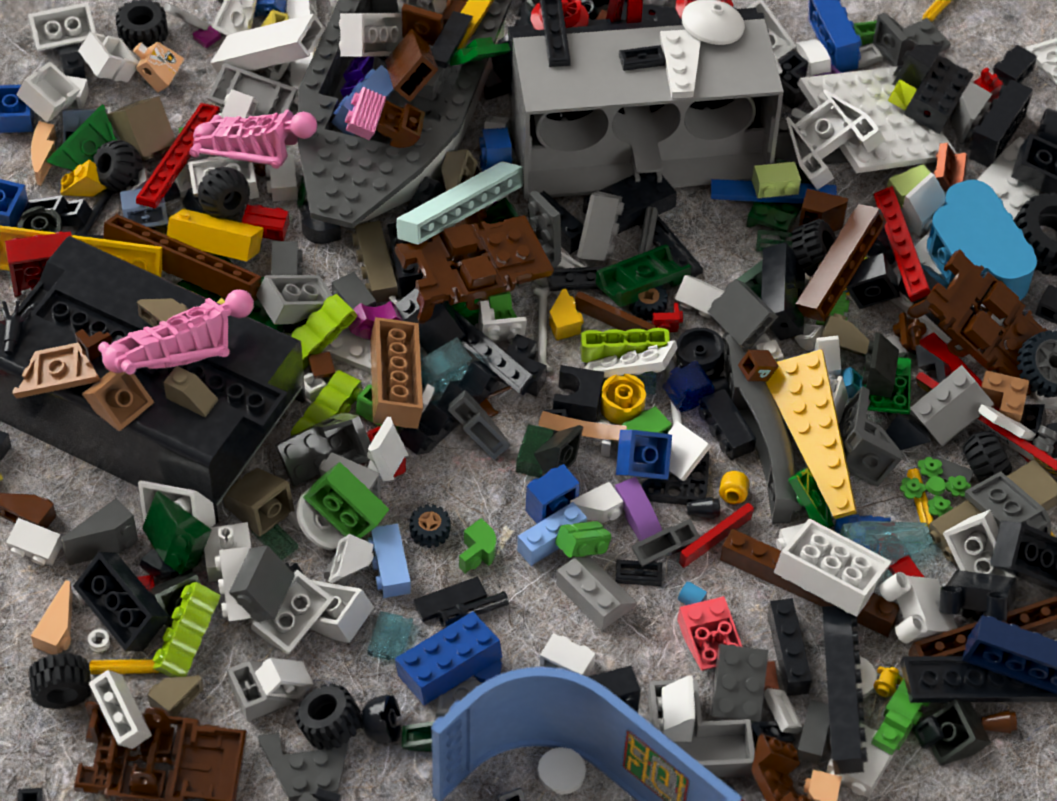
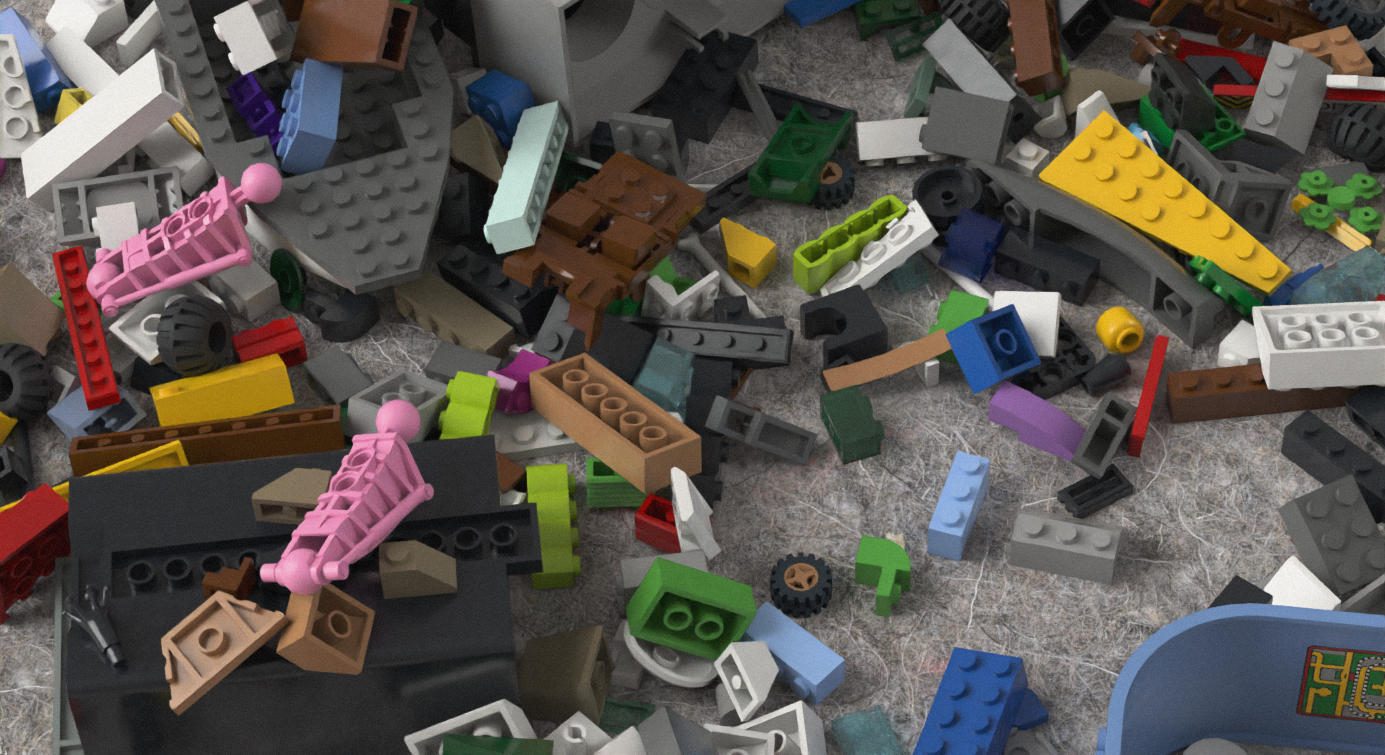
camera: 30 degrees left, 5 degrees down
dark grey bracket [275,412,371,486] -> none
bright pink brick [345,87,387,140] -> none
reddish brown brick [376,100,425,148] -> none
black tile [413,576,487,622] -> none
black pin [438,591,509,629] -> none
blue brick [525,464,580,524] -> none
pearl dark grey slope [534,425,583,475] -> none
white brick [539,633,595,677] -> none
bright green brick [555,521,612,558] -> none
white slope [570,482,624,523] -> none
reddish brown tile [575,291,655,331] -> none
light grey slope [577,191,624,261] -> none
yellow brick [601,374,646,425] -> none
red bracket [652,303,683,332] -> none
coral slope [677,596,742,671] -> none
dark azure brick [678,581,707,605] -> none
reddish brown brick [738,350,779,382] -> none

